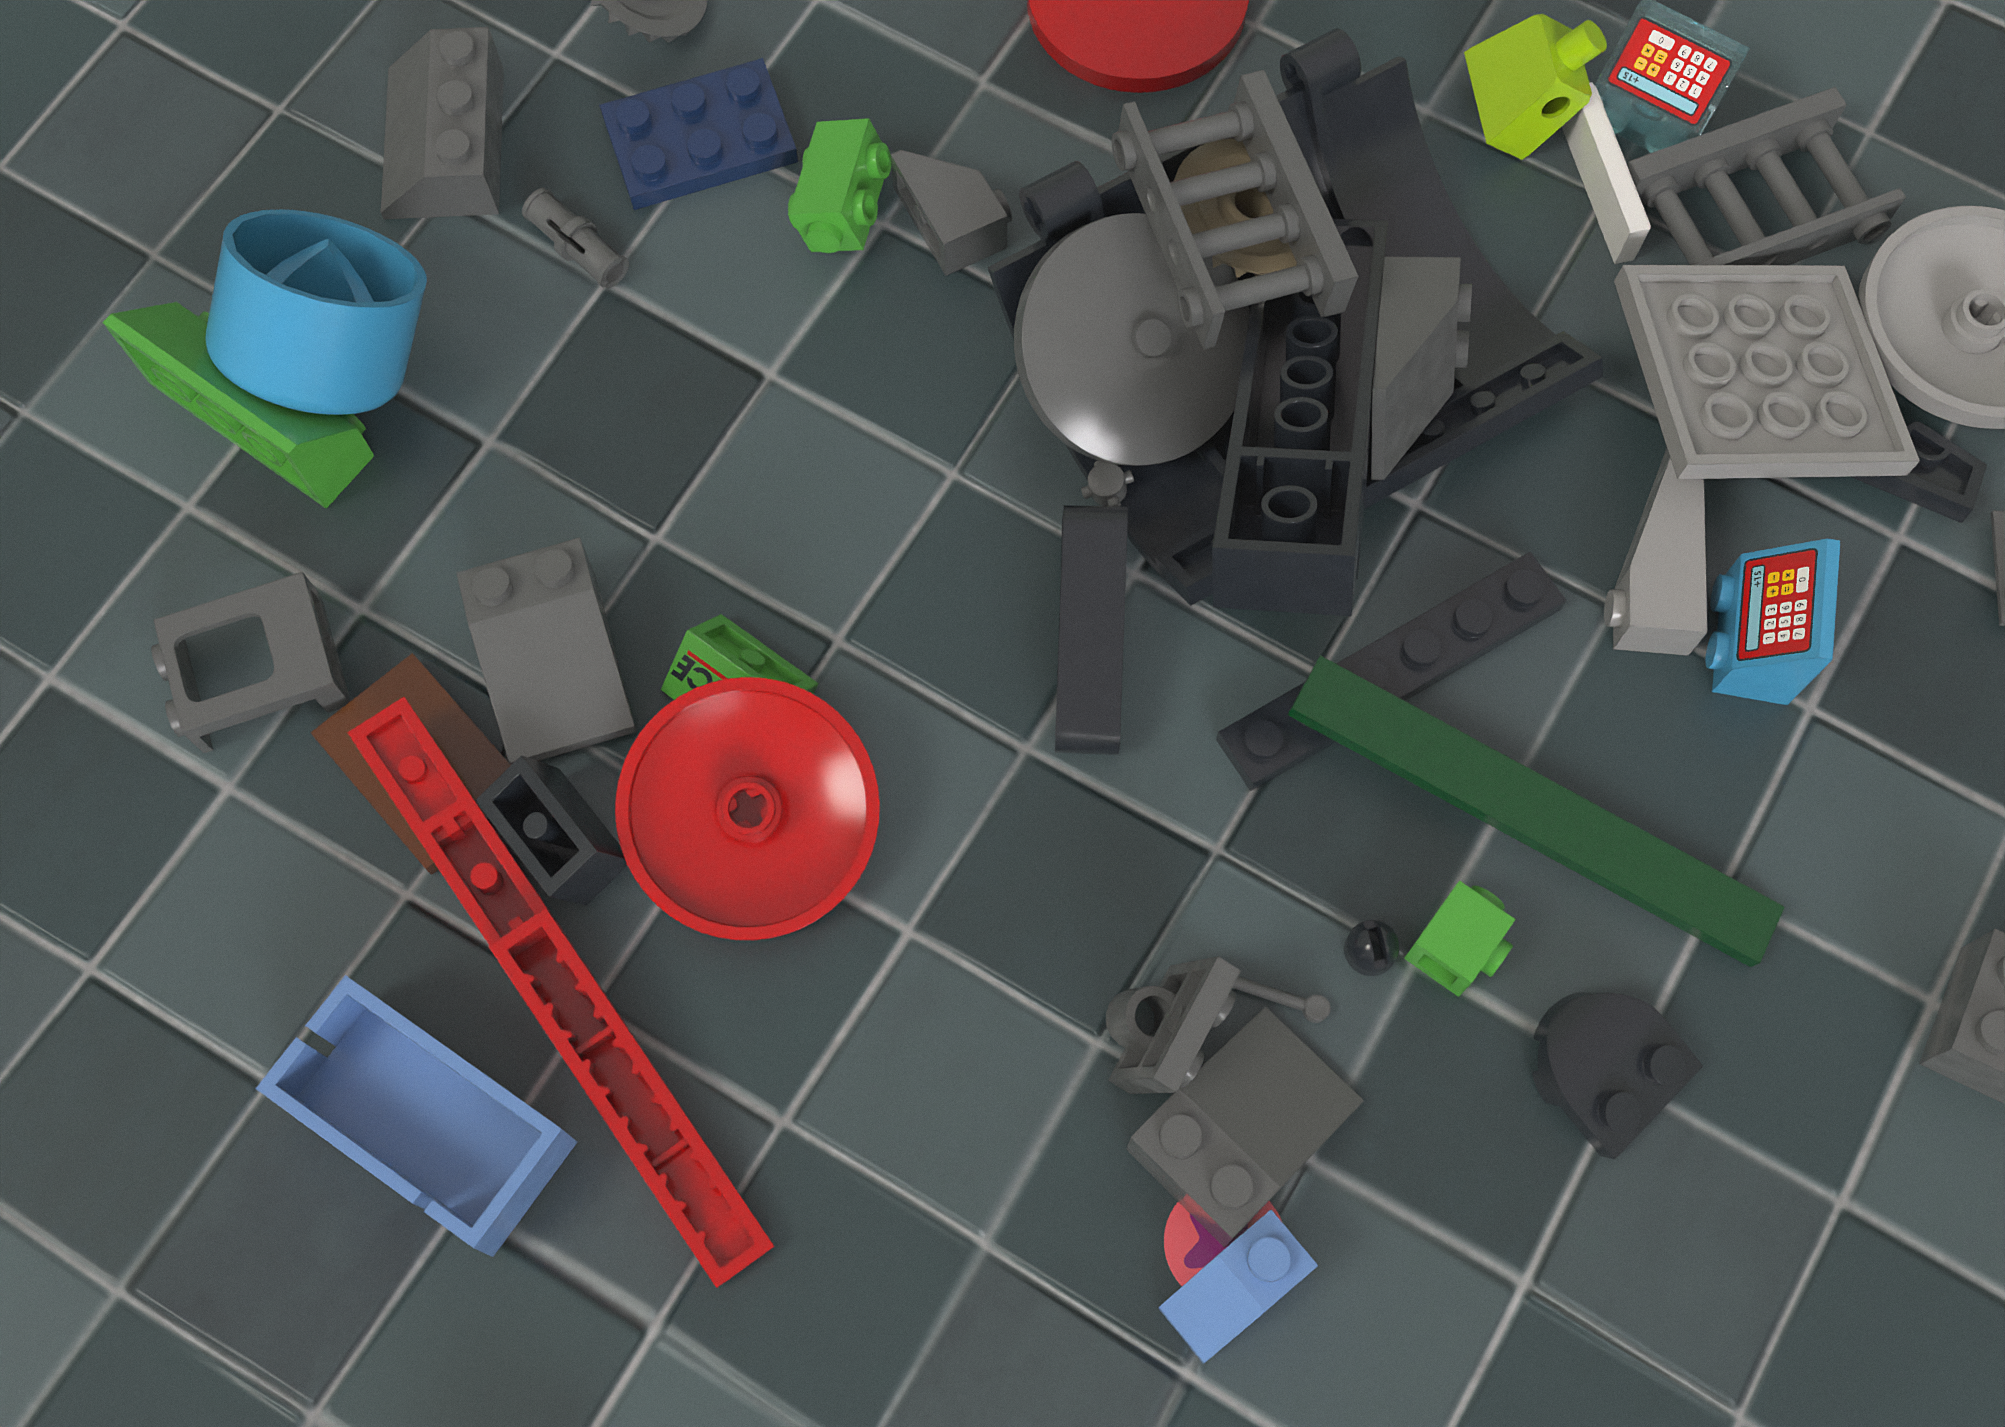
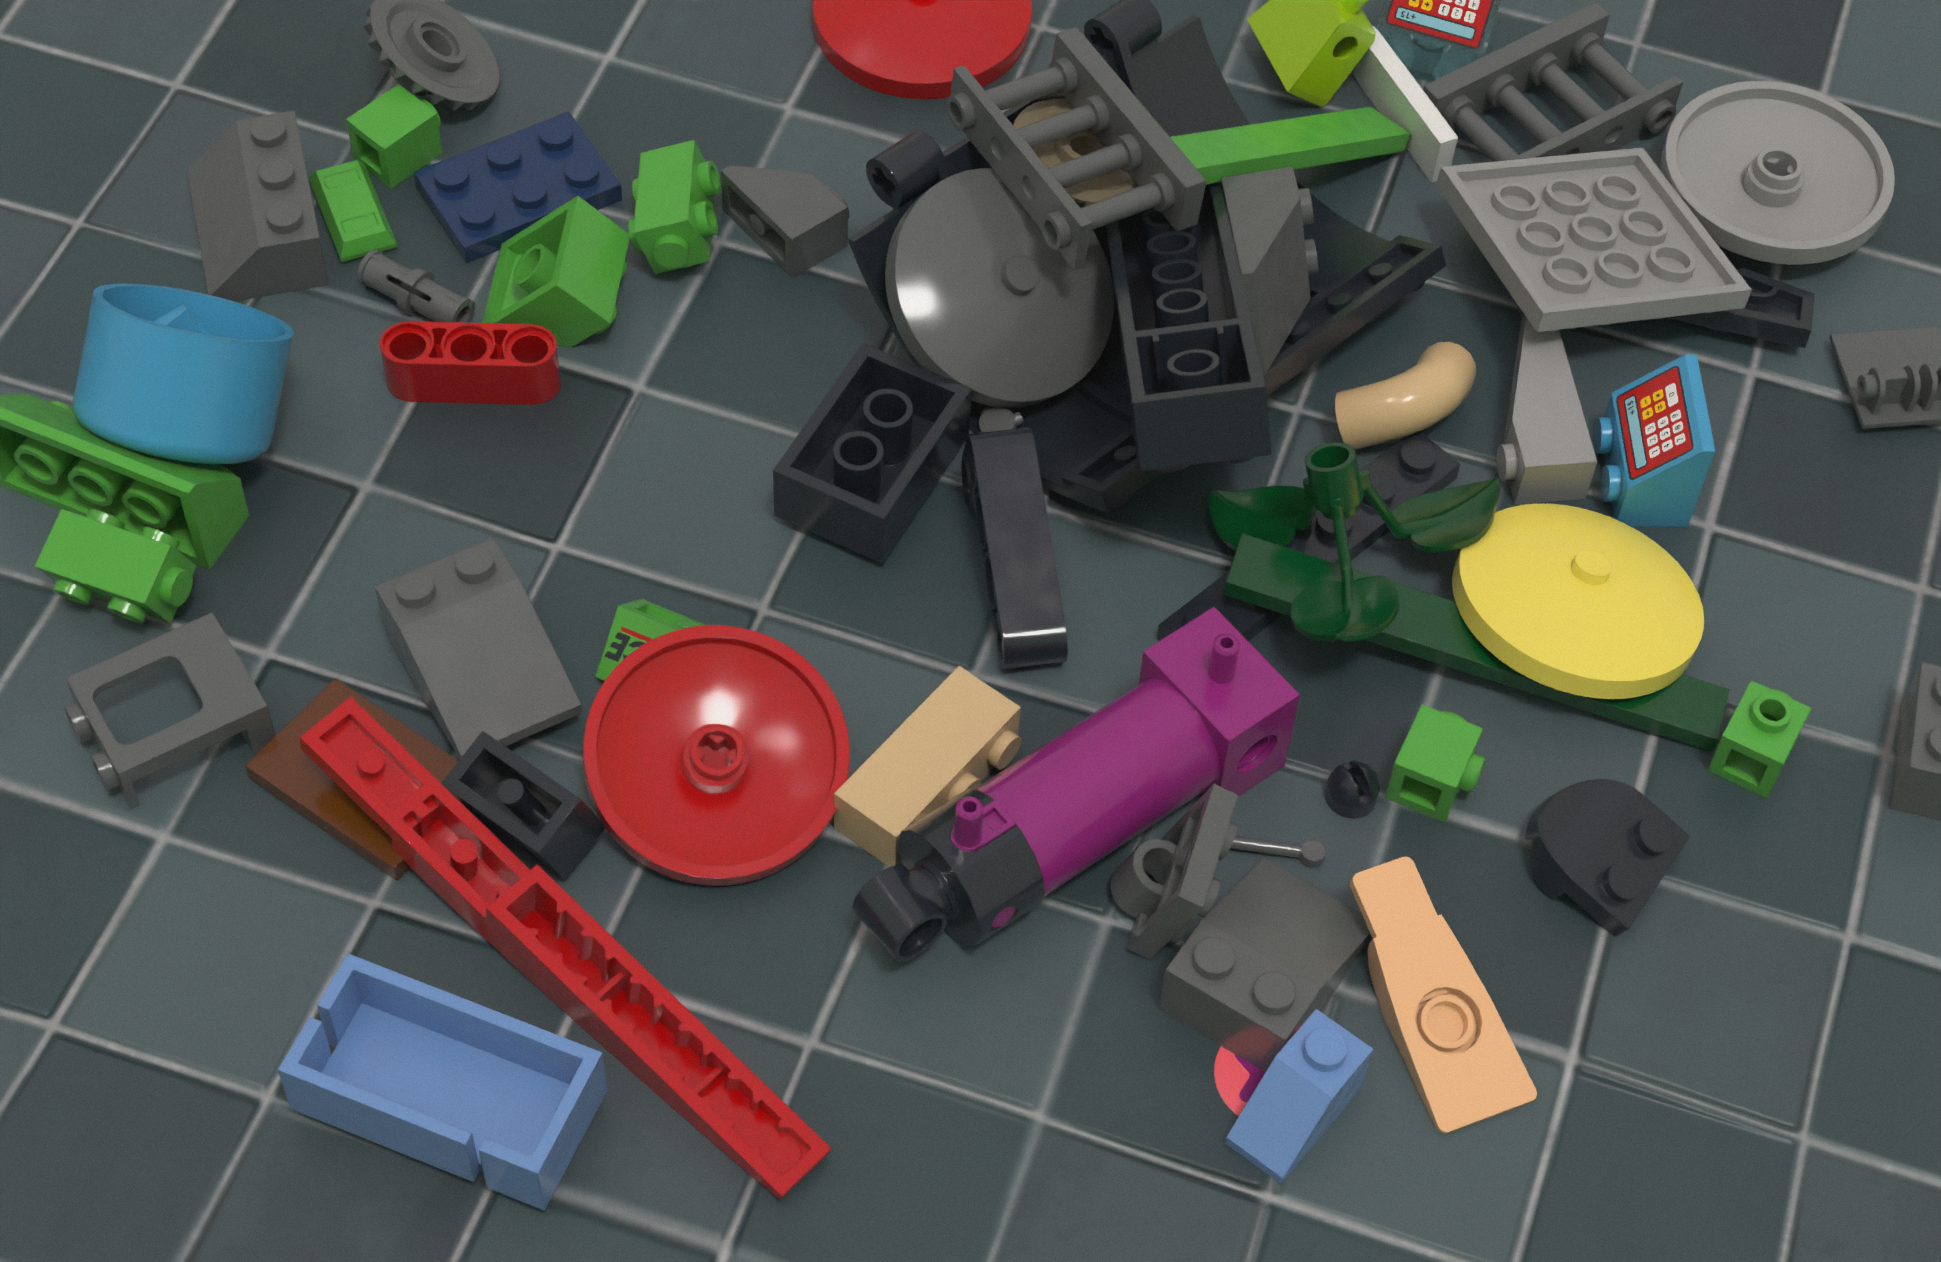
camera: 15 degrees left, 15 degrees down
none -> bright green brick [34,509,197,624]
none -> bright green tile [309,160,398,263]
none -> bright green brick [346,84,443,189]
none -> red beam [379,321,561,405]
none -> bright green slope [482,196,630,347]
none -> black brick [773,343,972,564]
none -> tan brick [834,666,1022,867]
none -> magenta piece [852,607,1300,962]
none -> bright green tile [1170,106,1411,185]
none -> dark green plant [1208,442,1501,642]
none -> tan cylinder [1335,342,1476,450]
none -> light nougat piece [1349,857,1537,1134]
none -> light yellow dish [1452,504,1704,699]
none -> bright green brick [1708,680,1812,799]

